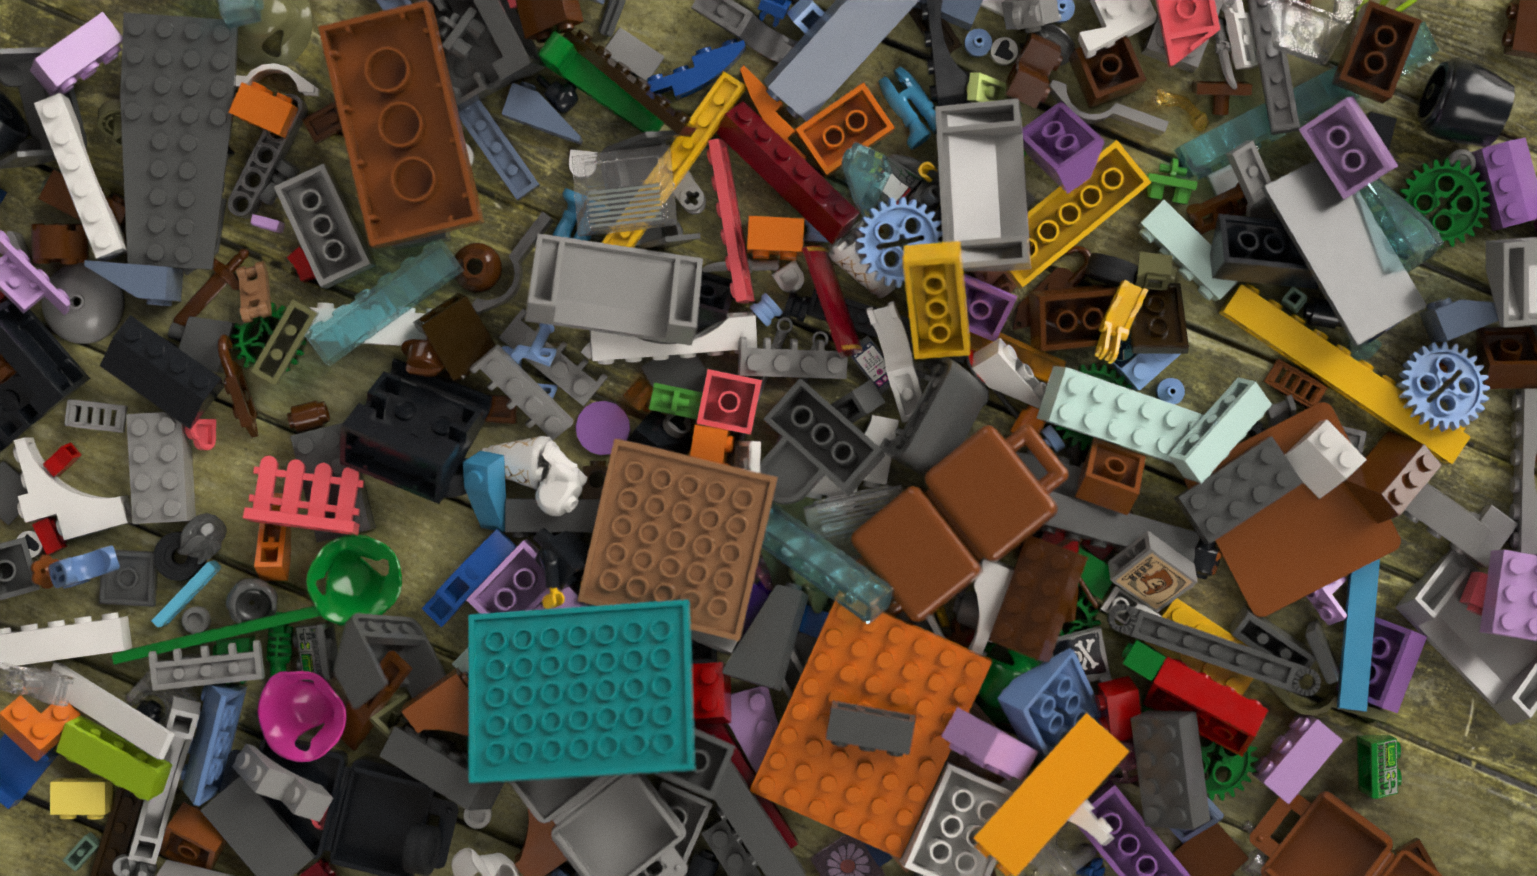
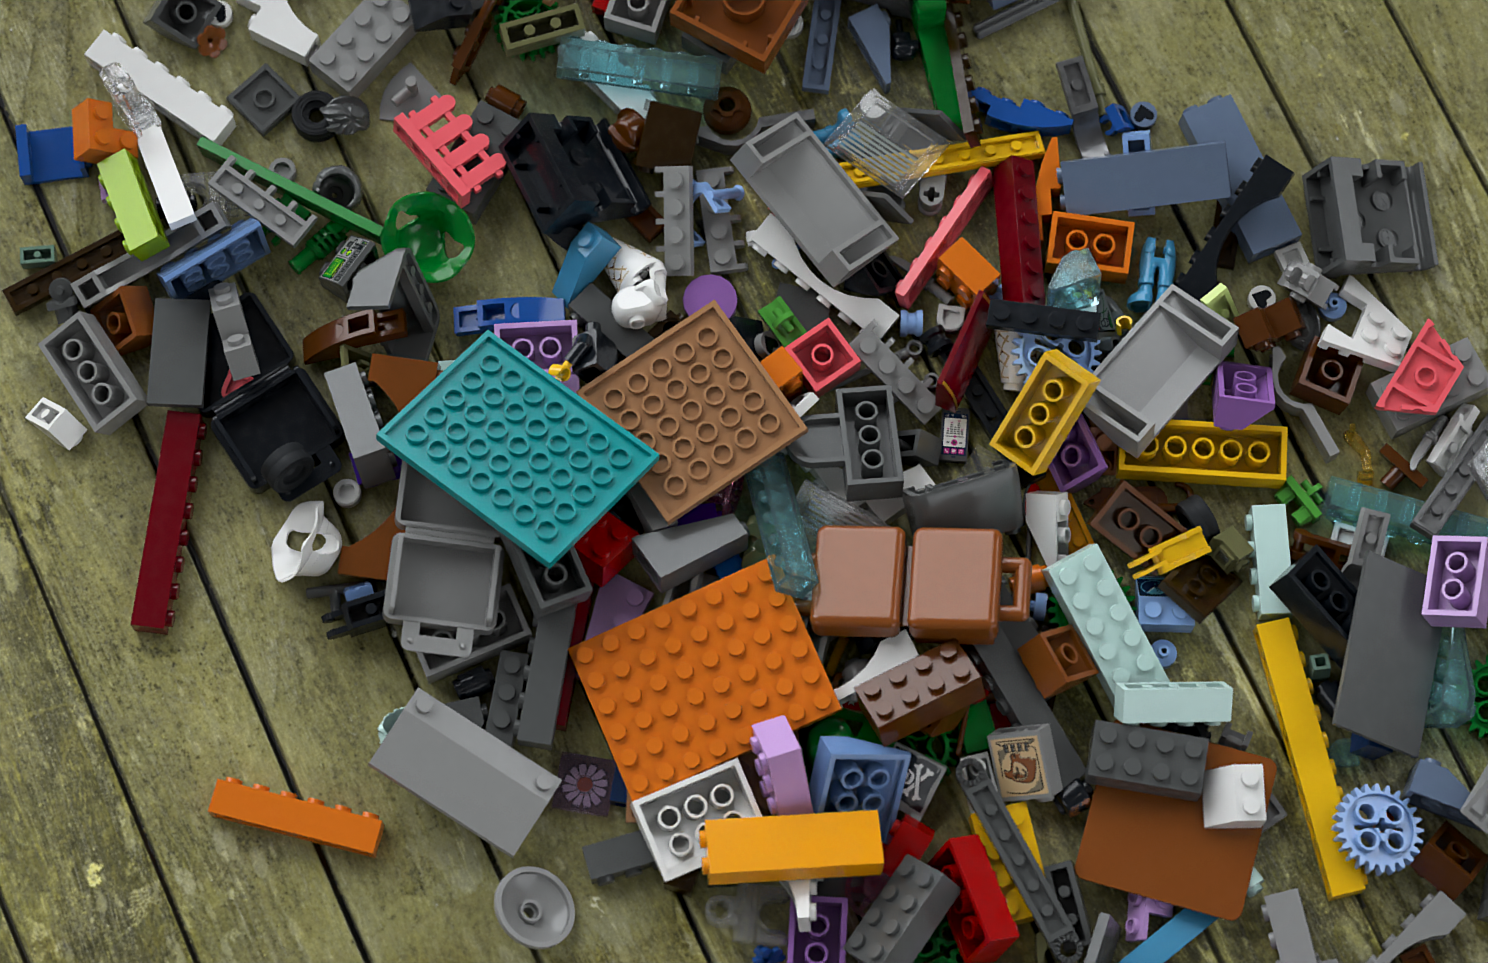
camera: 45 degrees right, 15 degrees down
red piece [32,517,68,555] -> none
medium blue piece [49,545,120,589] -> none
light yellow brick [50,778,113,819] -> none
medium azure tile [152,560,222,628] -> none
coral tile [184,419,216,450] -> none
orange slope [254,493,291,581] -> none
dark pink piece [258,671,346,762] -> none
light grey piece [605,28,664,82] -> none
clear orange tile [623,376,653,412] -> none
dark grey brick [826,700,915,757] -> none
white piece [867,301,923,423] -> none
light blue tile [964,29,992,58] -> none
green brick [1121,640,1166,682] -> none
dark orange slope [1263,358,1328,409] -> none
reddish brown slope [1343,431,1442,524] -> none
none -> light grey shield [380,62,442,122]
none -> black plate [986,299,1101,343]

